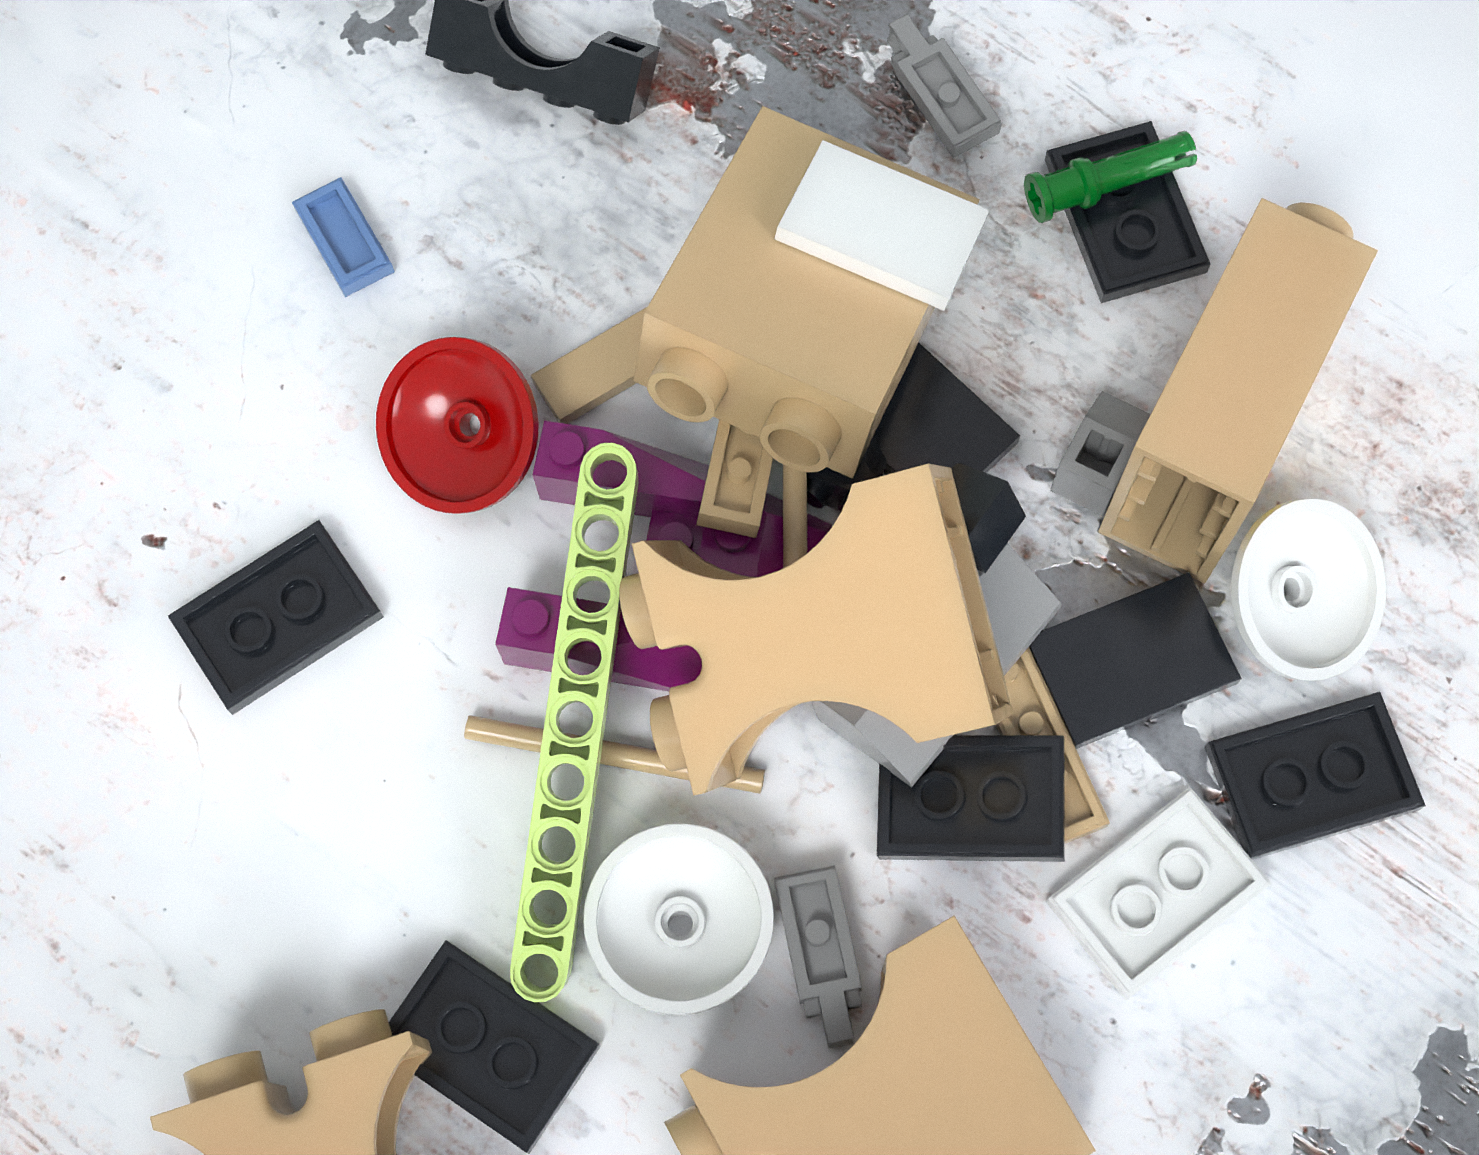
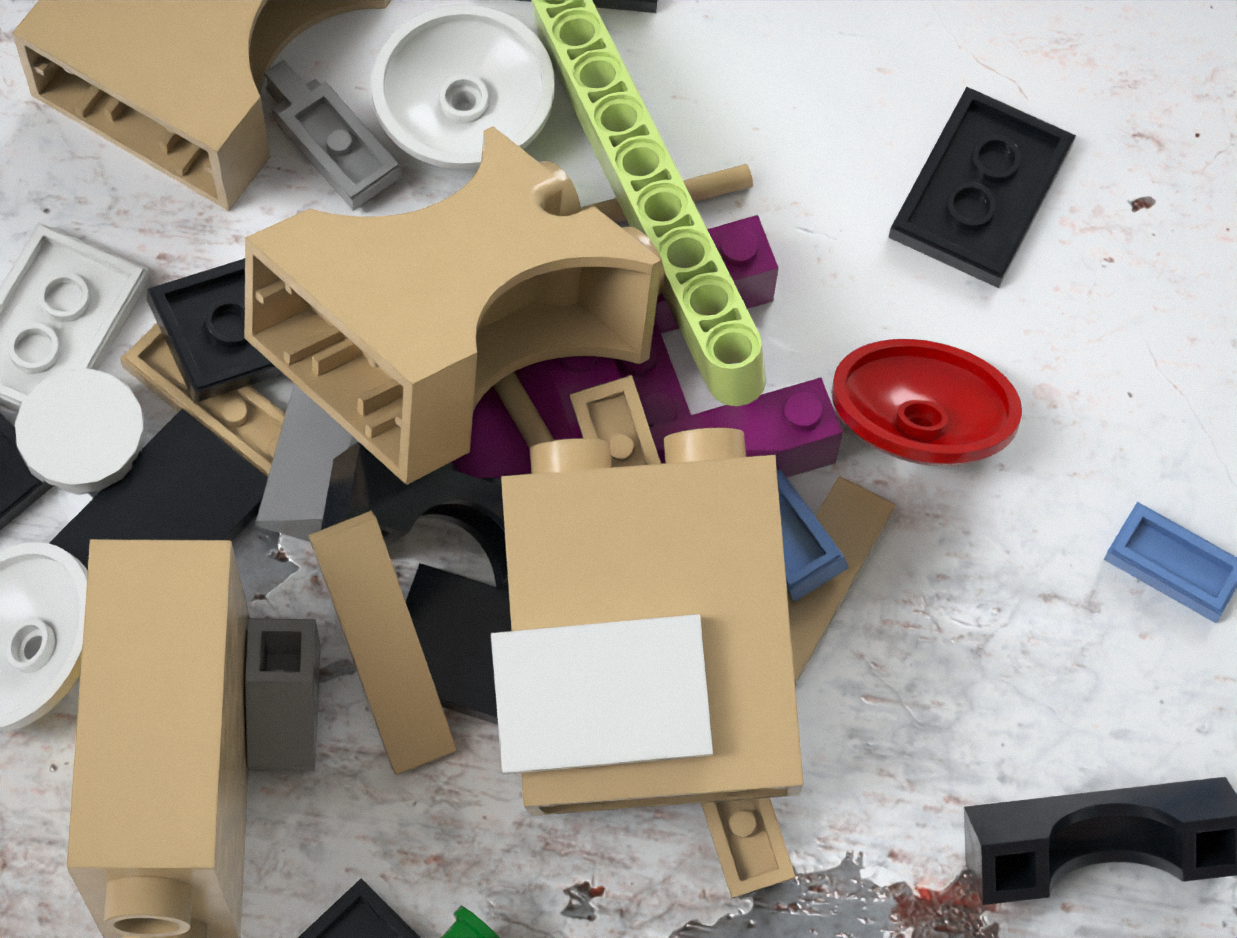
camera: 145 degrees right, 5 degrees down
none -> white tile [15,368,146,494]
none -> tan tile [308,511,457,775]
none -> medium blue tile [777,469,849,602]

